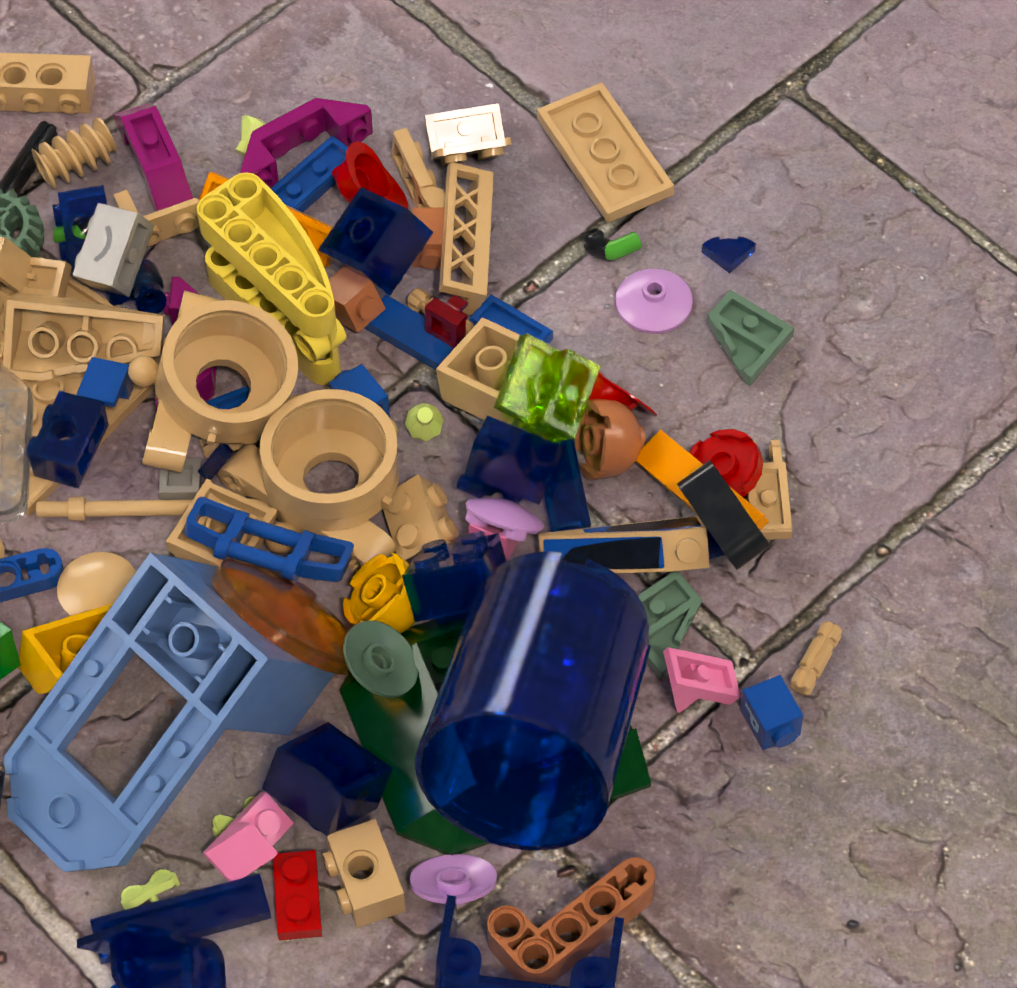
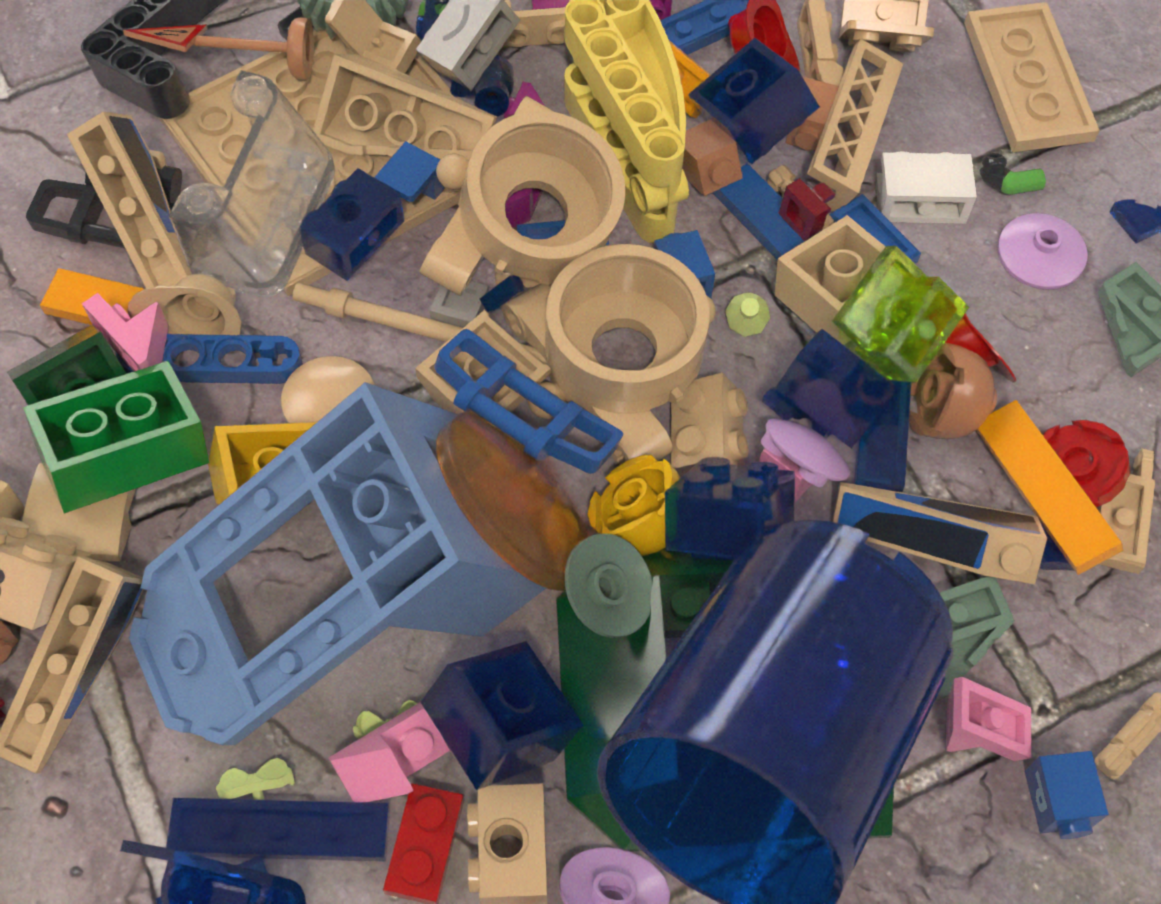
camera: 15 degrees right, 5 degrees up
black beam [677,460,771,570] -> none
none -> white brick [875,151,977,224]

